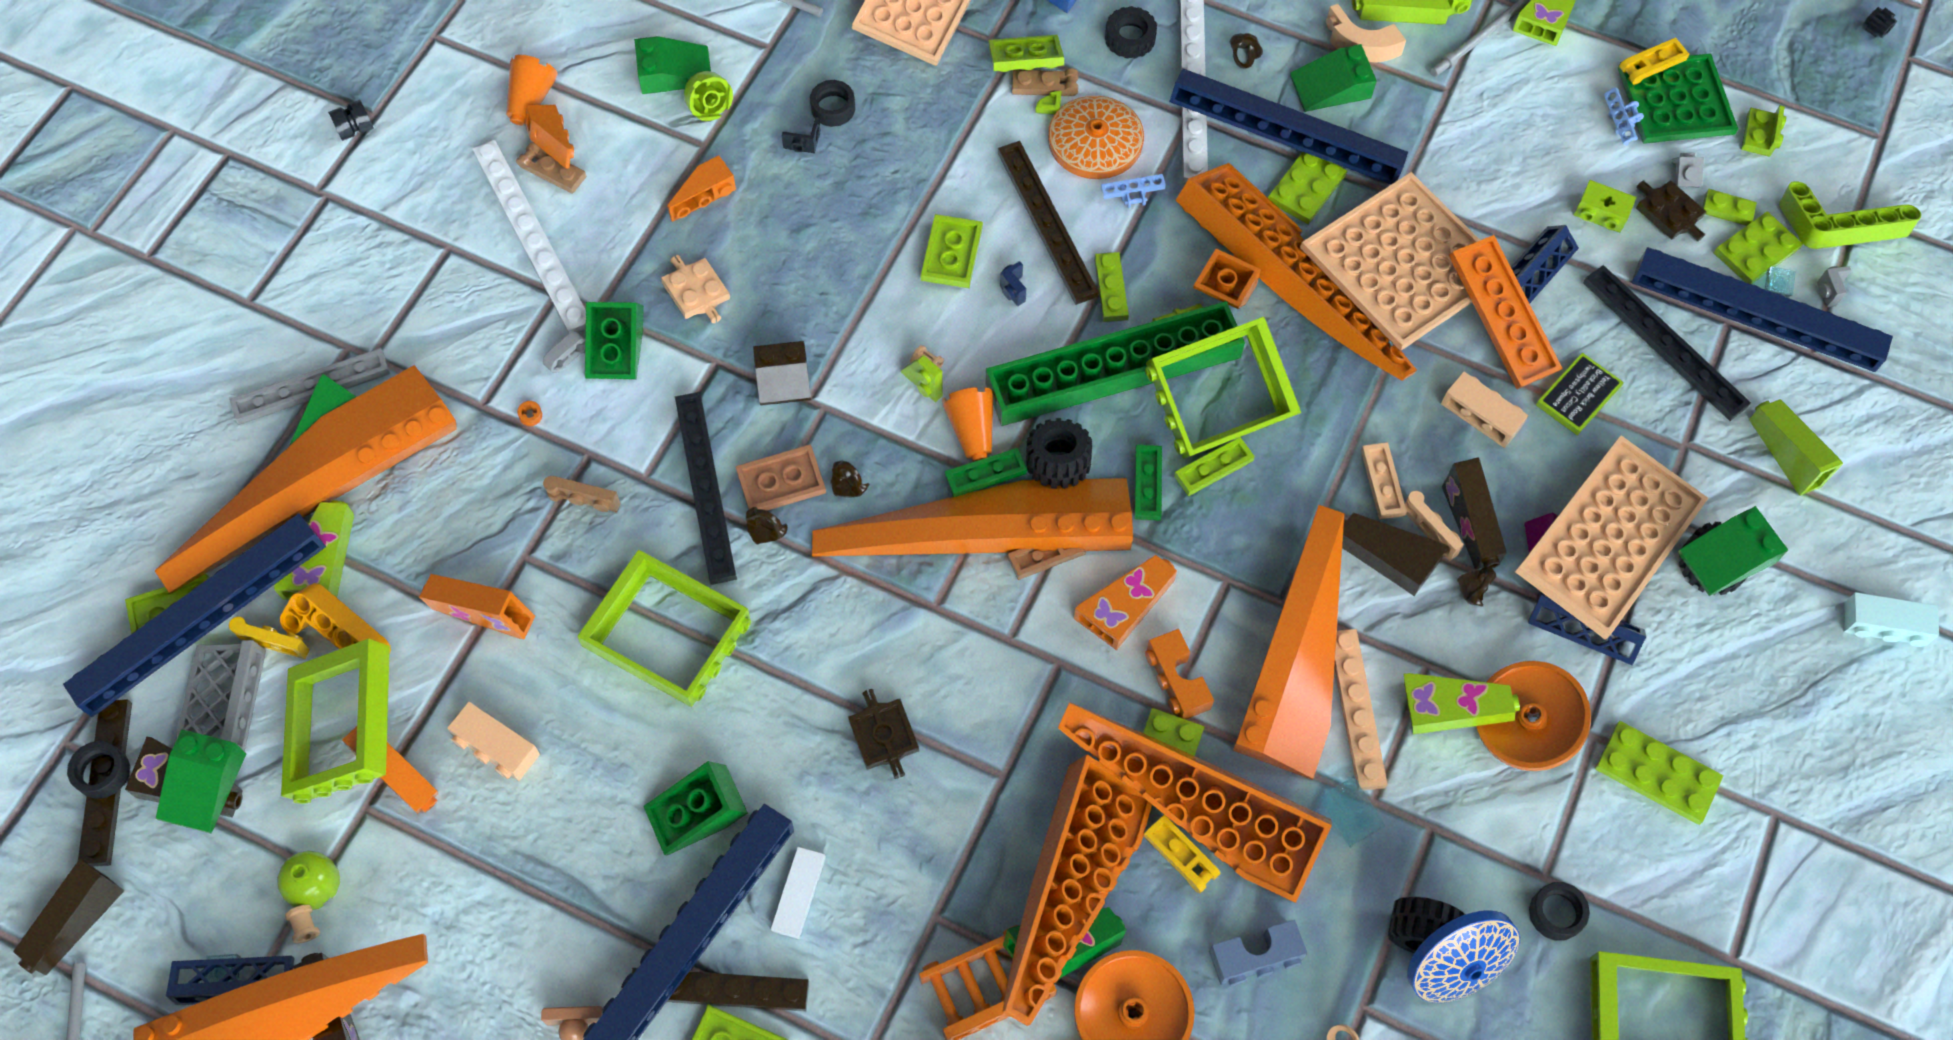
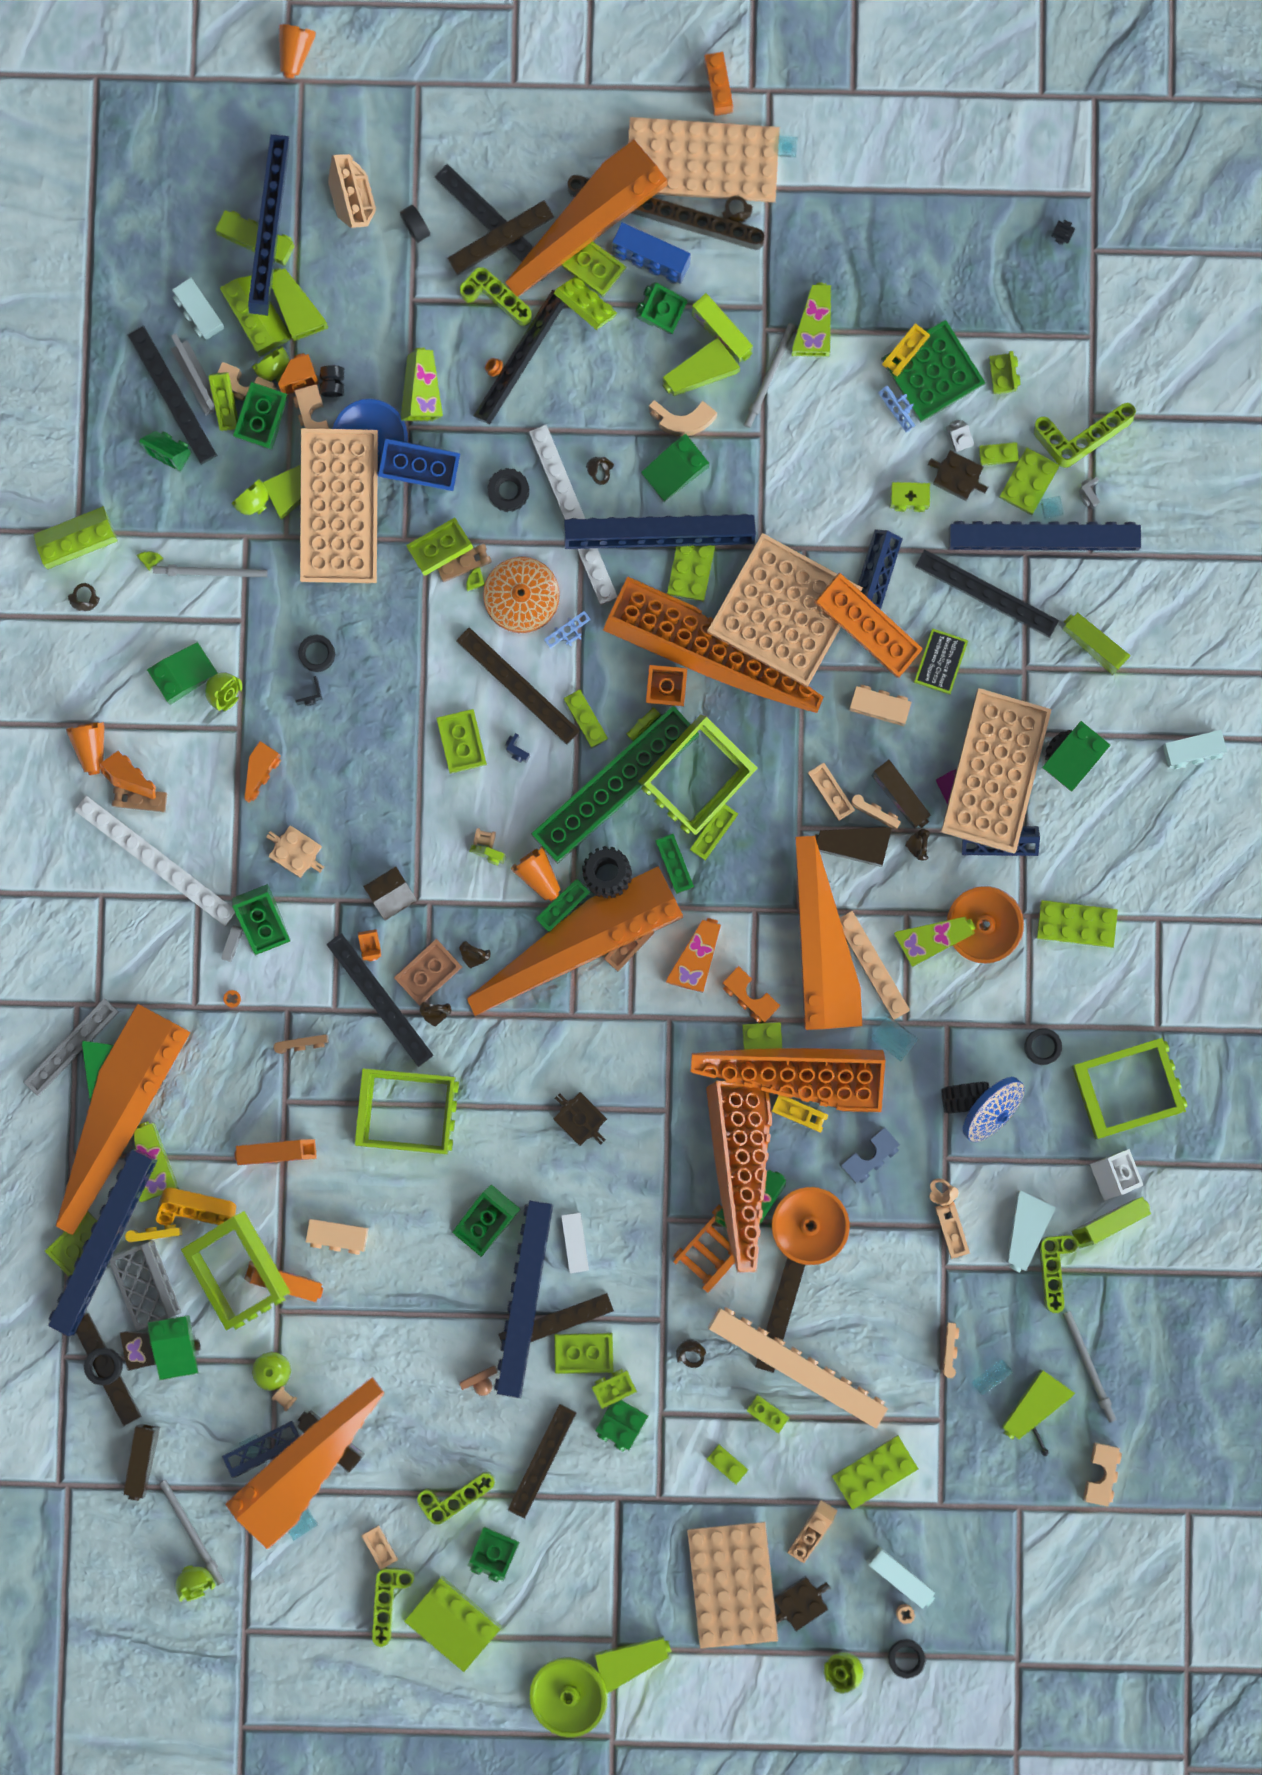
camera: 20 degrees left, 20 degrees up
none -> orange bracket [358,929,381,961]

